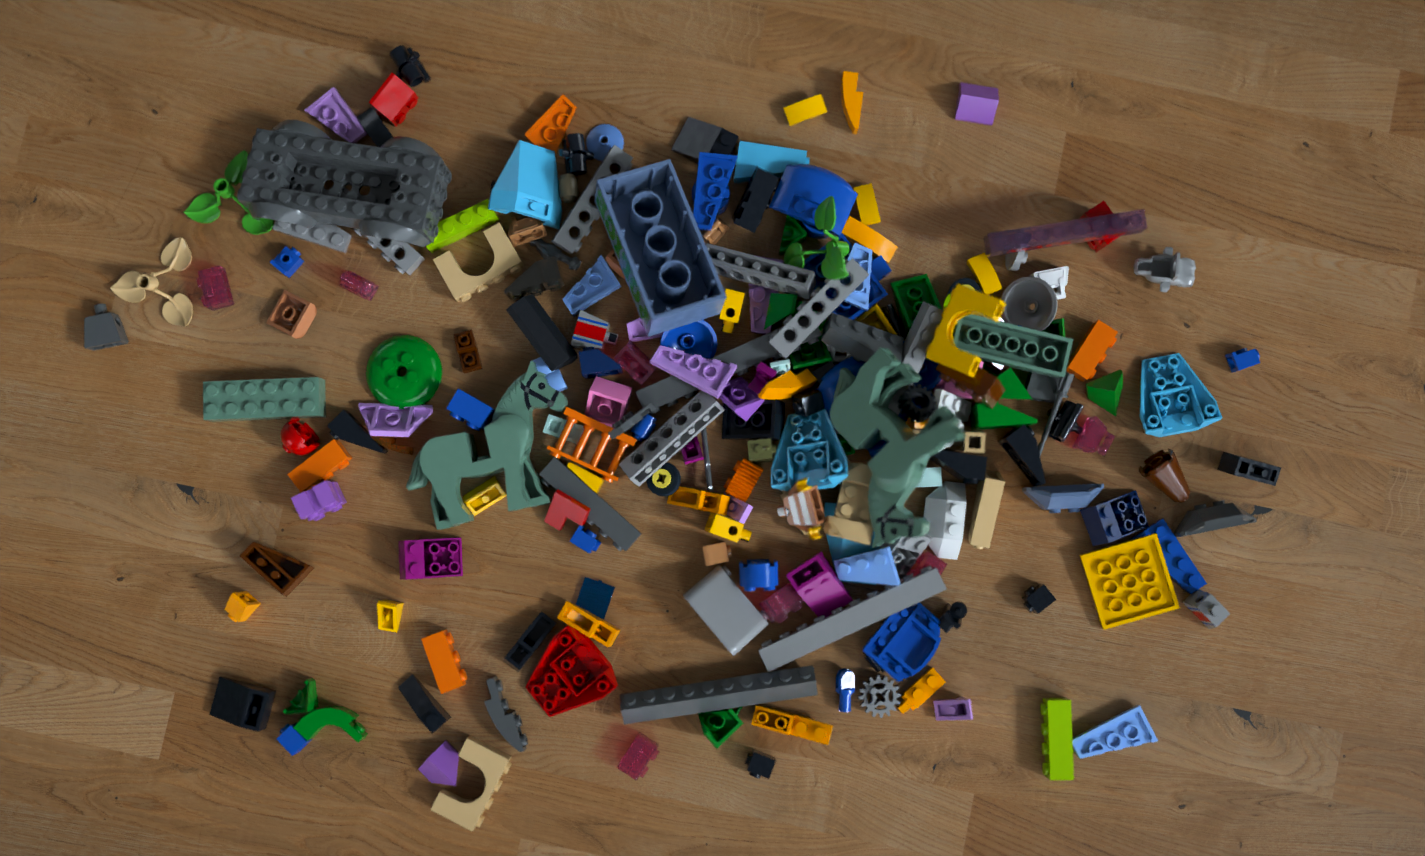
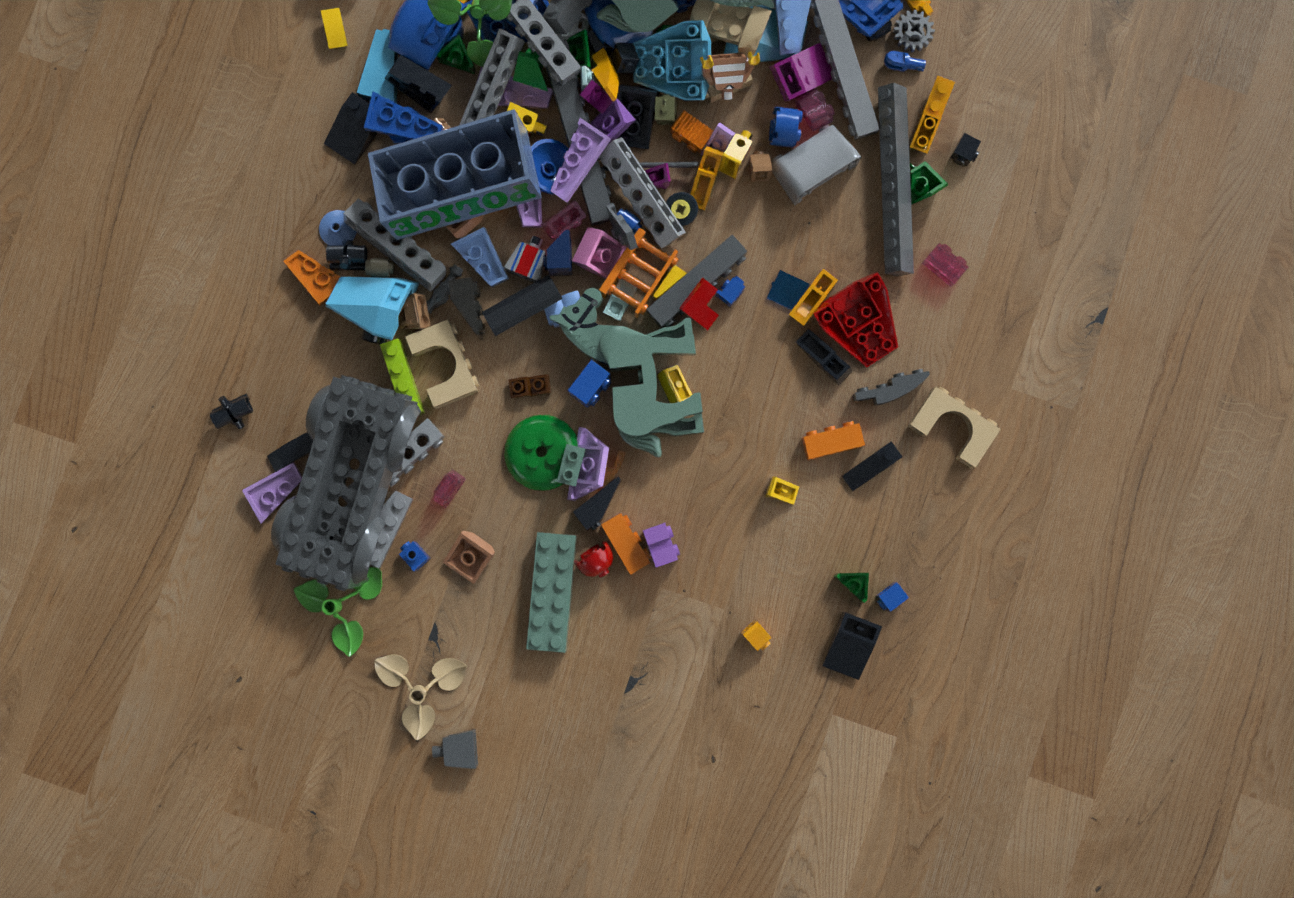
camera: 80 degrees left, 0 degrees up
clear pink brick [196,266,234,311] -> none
reddish brown wedge [239,541,314,597] -> none
green arch [293,706,368,743] -> none
red slope [369,73,418,127] -> none
magenta slope [398,538,463,580] -> none
medium lavender slope [418,741,459,786] -> none
none -> sand green brick [557,444,585,487]

